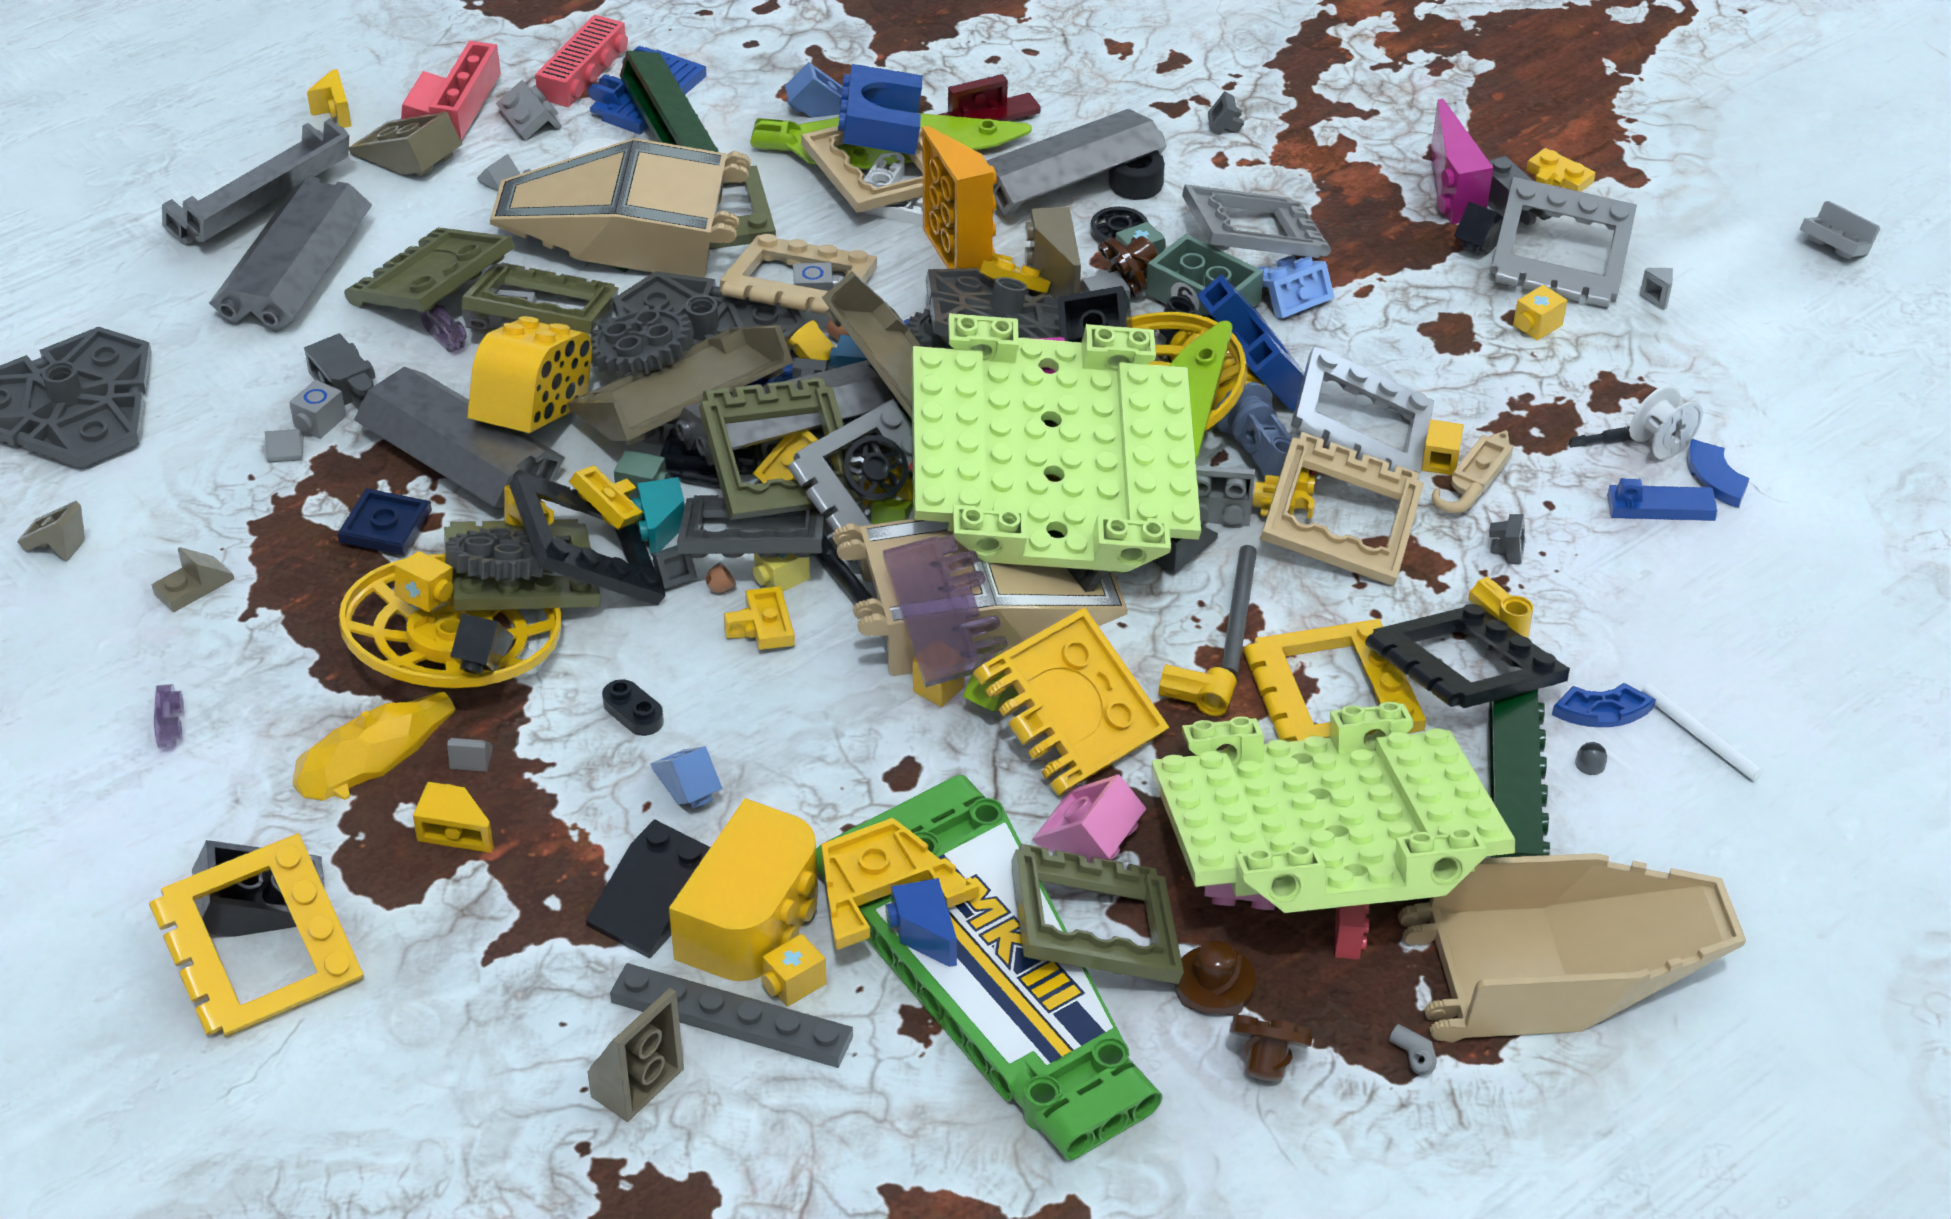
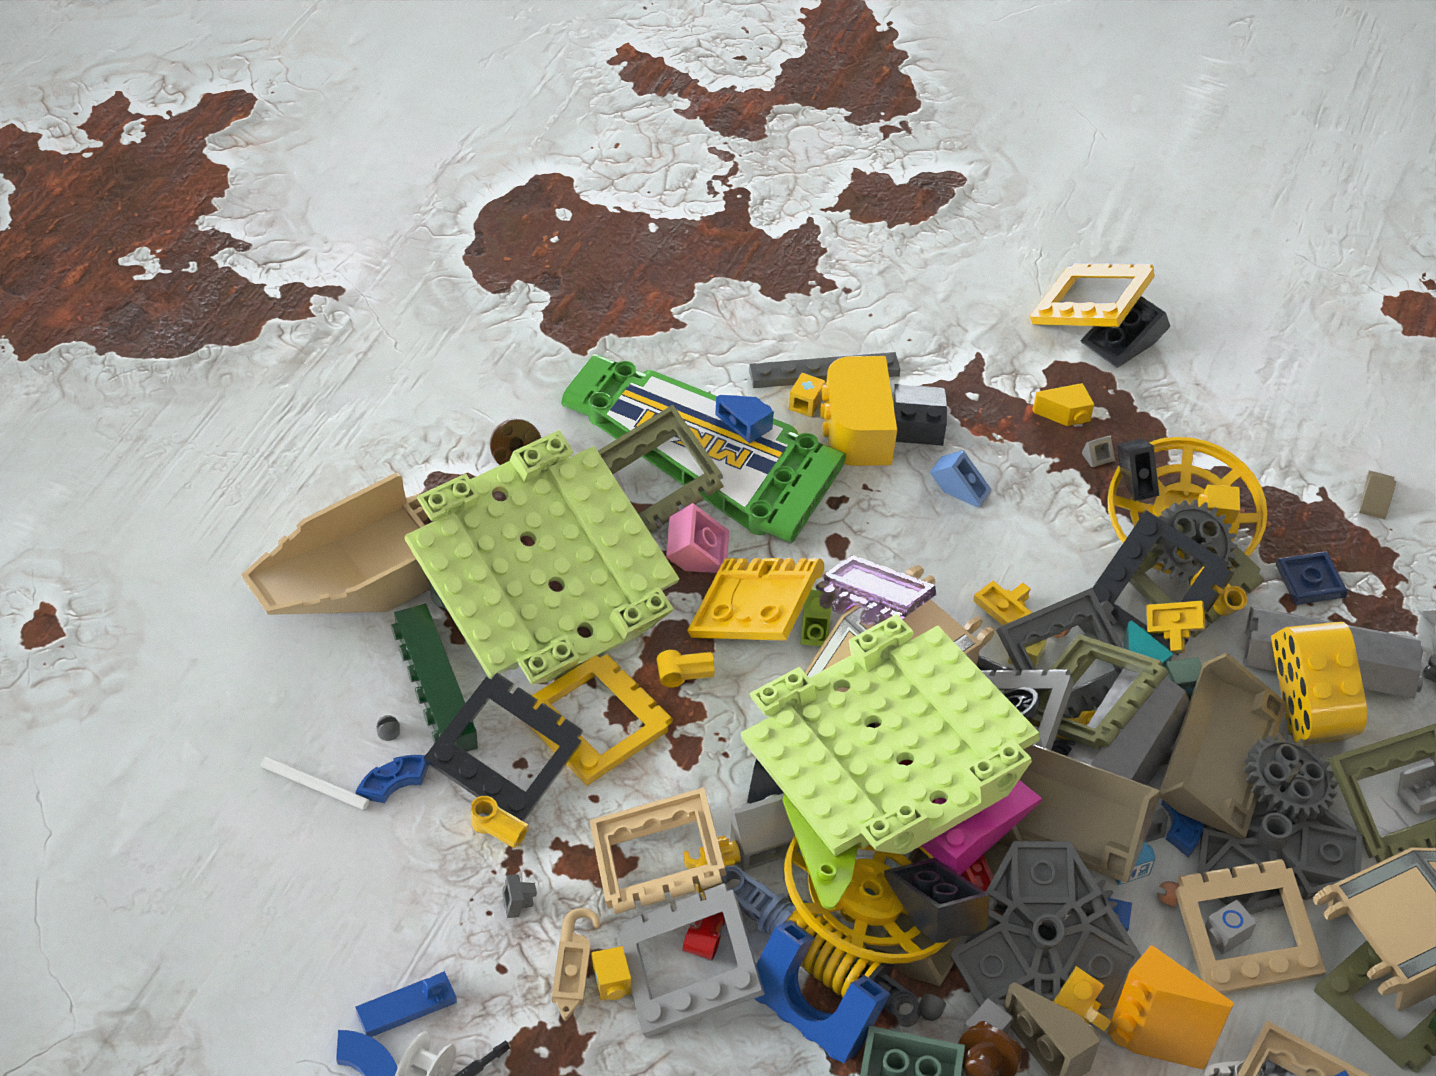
camera: 150 degrees right, 5 degrees up
clear purple plate [154,684,184,749] -> none
yellow piece [293,692,455,801] -> none
dark tan slope [587,988,684,1122] -> none
black plate [602,679,664,736] -> none
yellow tile [786,320,836,361] -> none
yellow wing [821,818,979,950] -> none
dark grey piece [1221,545,1257,679] -> none
light grey arm [1389,1024,1437,1075] -> none

